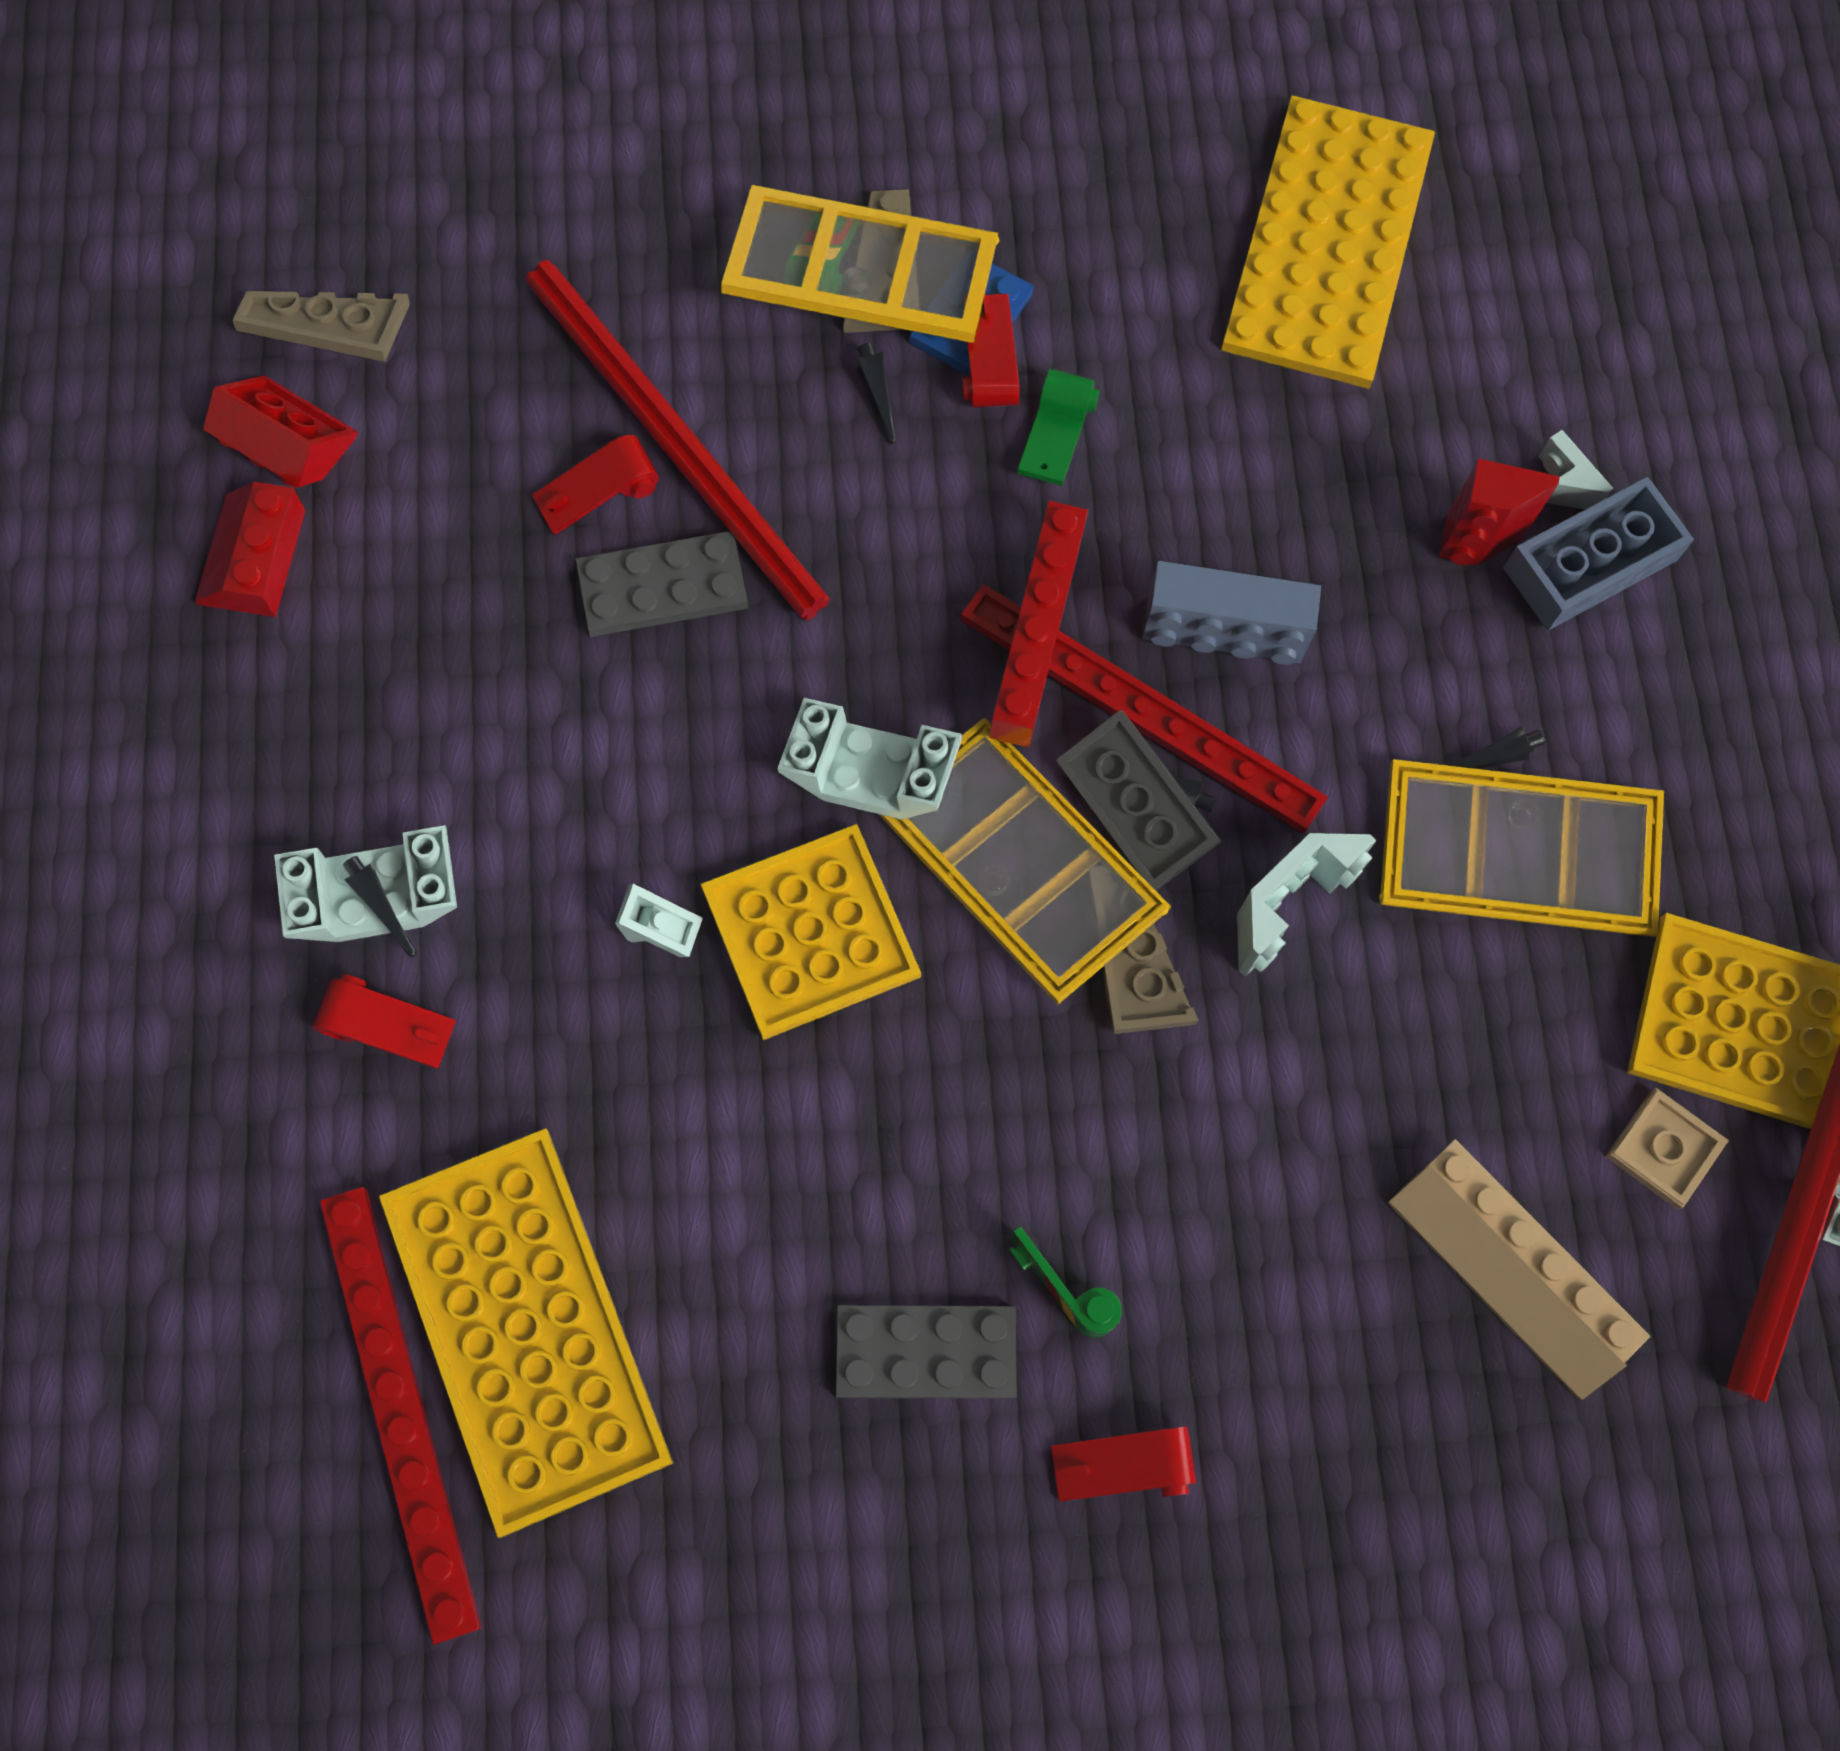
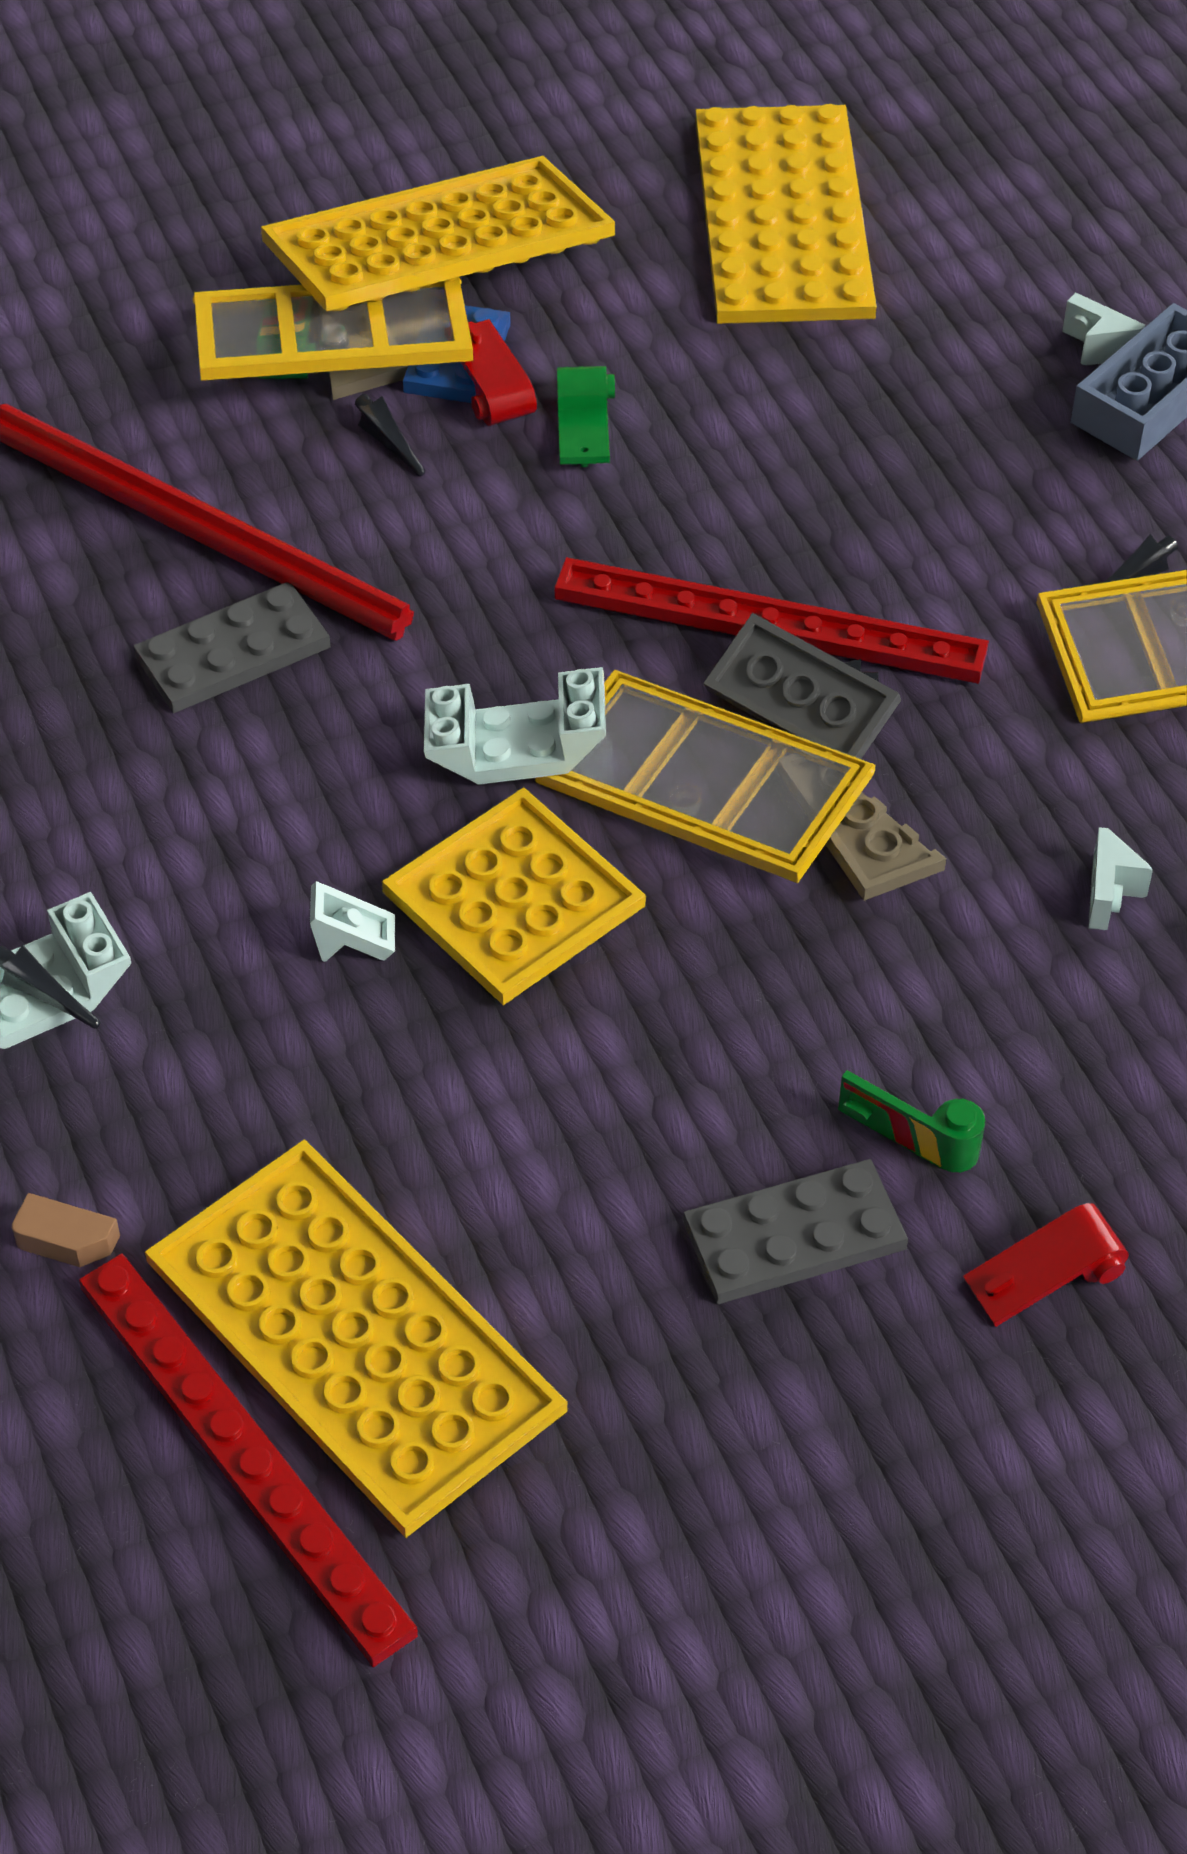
camera: 15 degrees left, 20 degrees down
red door [312,974,456,1069] -> none
red door [532,435,659,535] -> none
red brick [990,500,1088,748] -> none
sand blue brick [1142,561,1321,665] -> none
light aqua slope [1237,833,1376,977] -> none
red slope [1439,458,1560,566] -> none
none -> medium nougat piece [12,1193,120,1267]
none -> yellow plate [261,156,615,312]
none -> light aqua slope [1088,827,1152,930]

